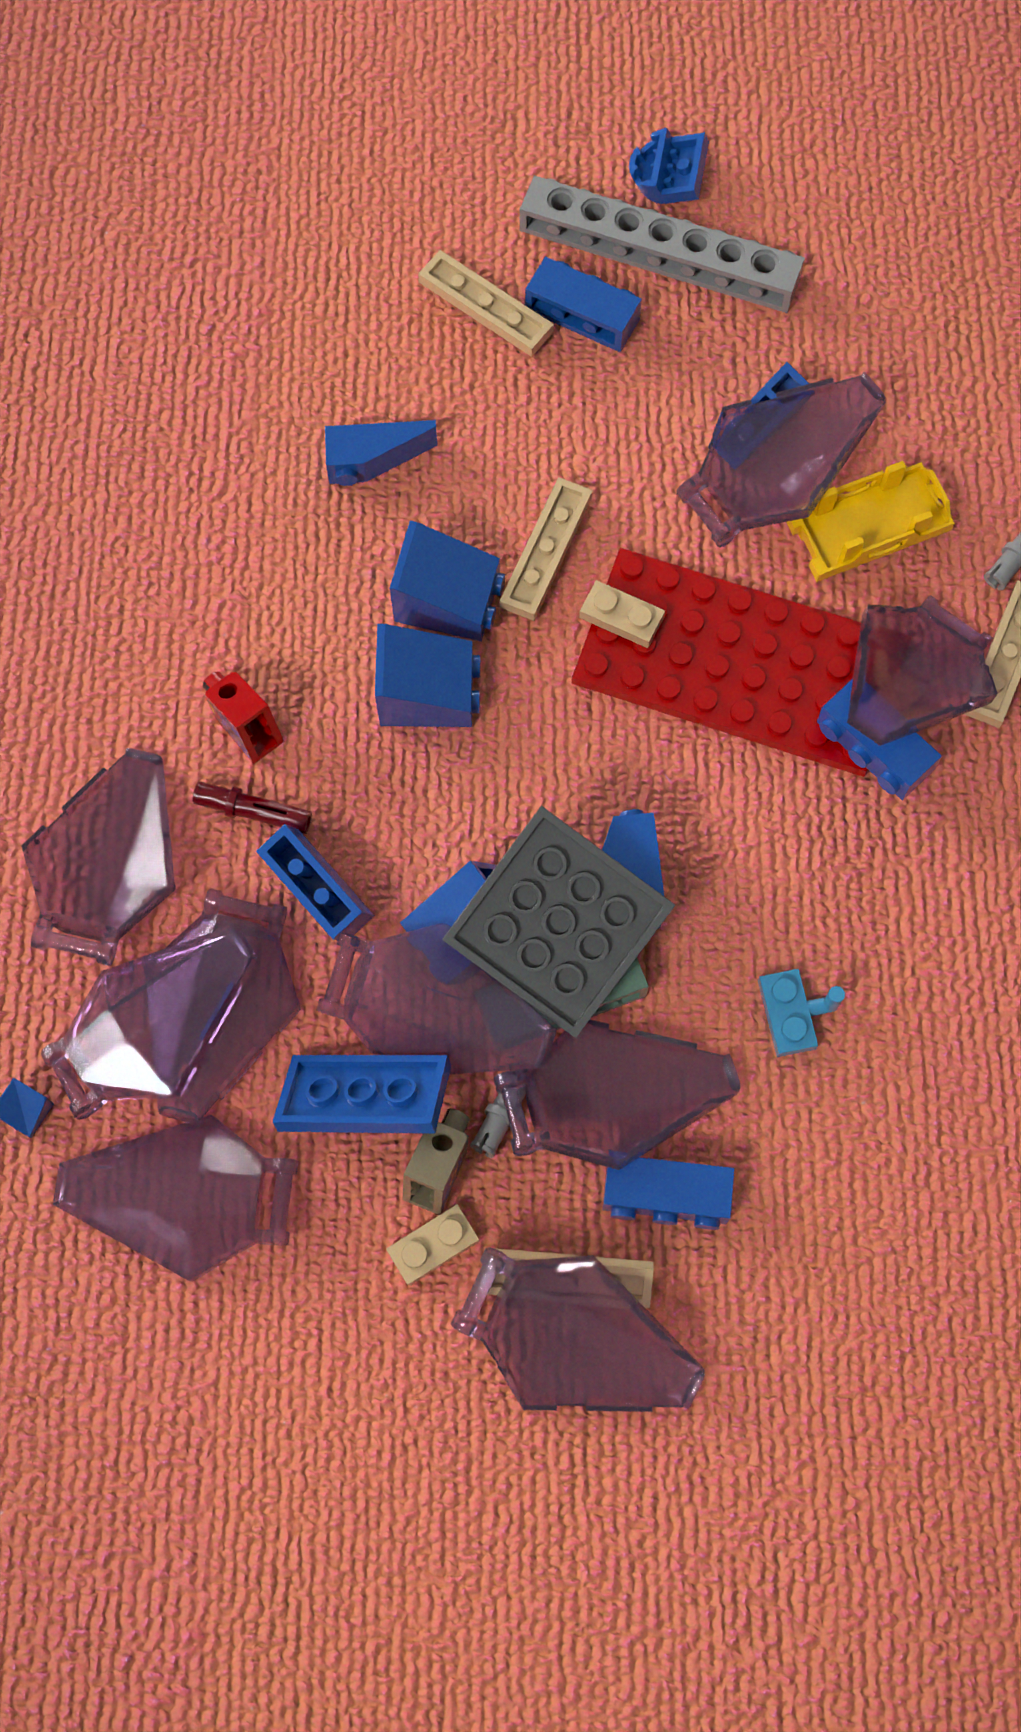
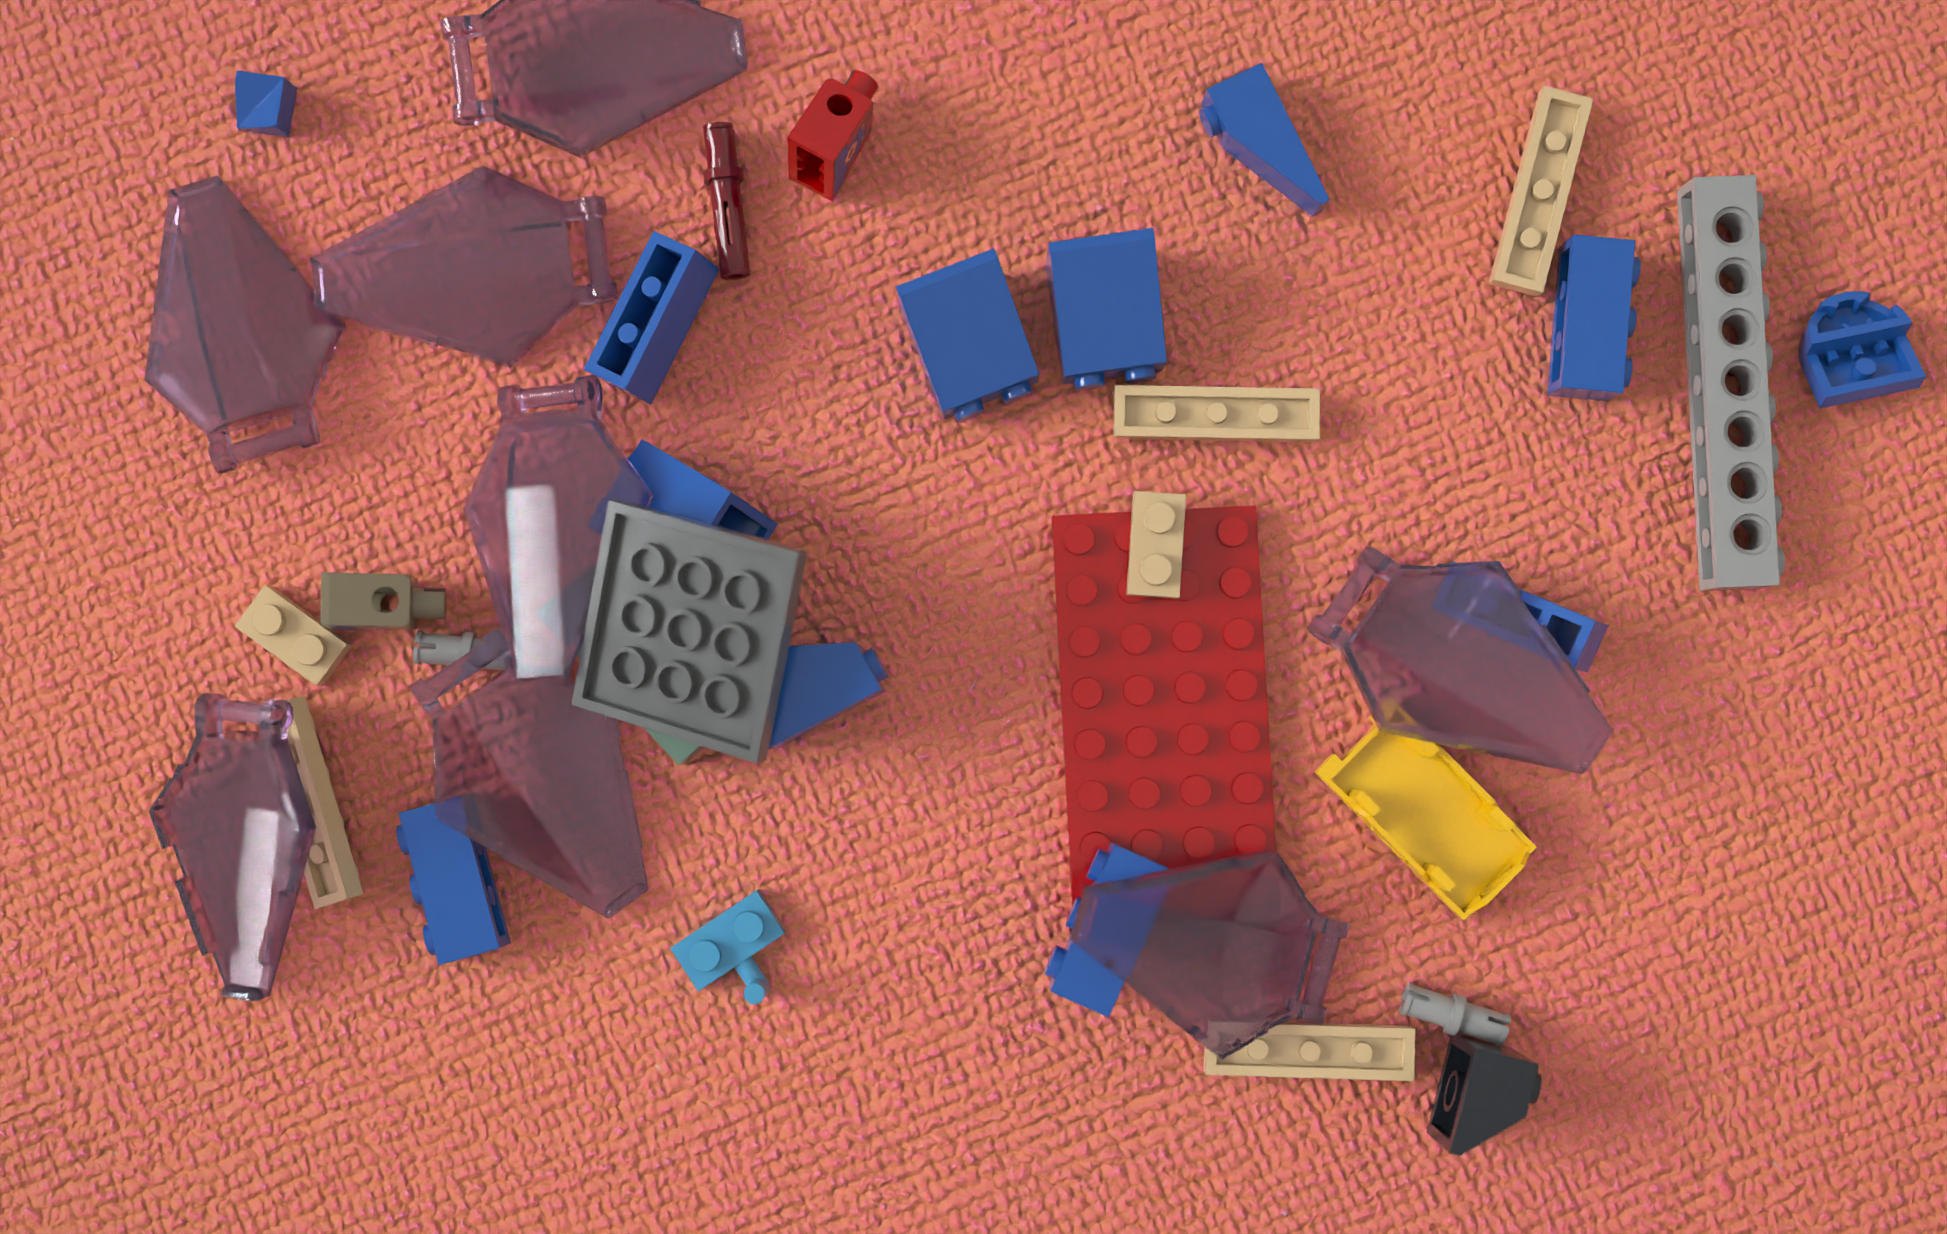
camera: 70 degrees right, 15 degrees up
clear purple windscreen [41,925,257,1120] -> none
blue plate [273,1055,451,1134] -> none

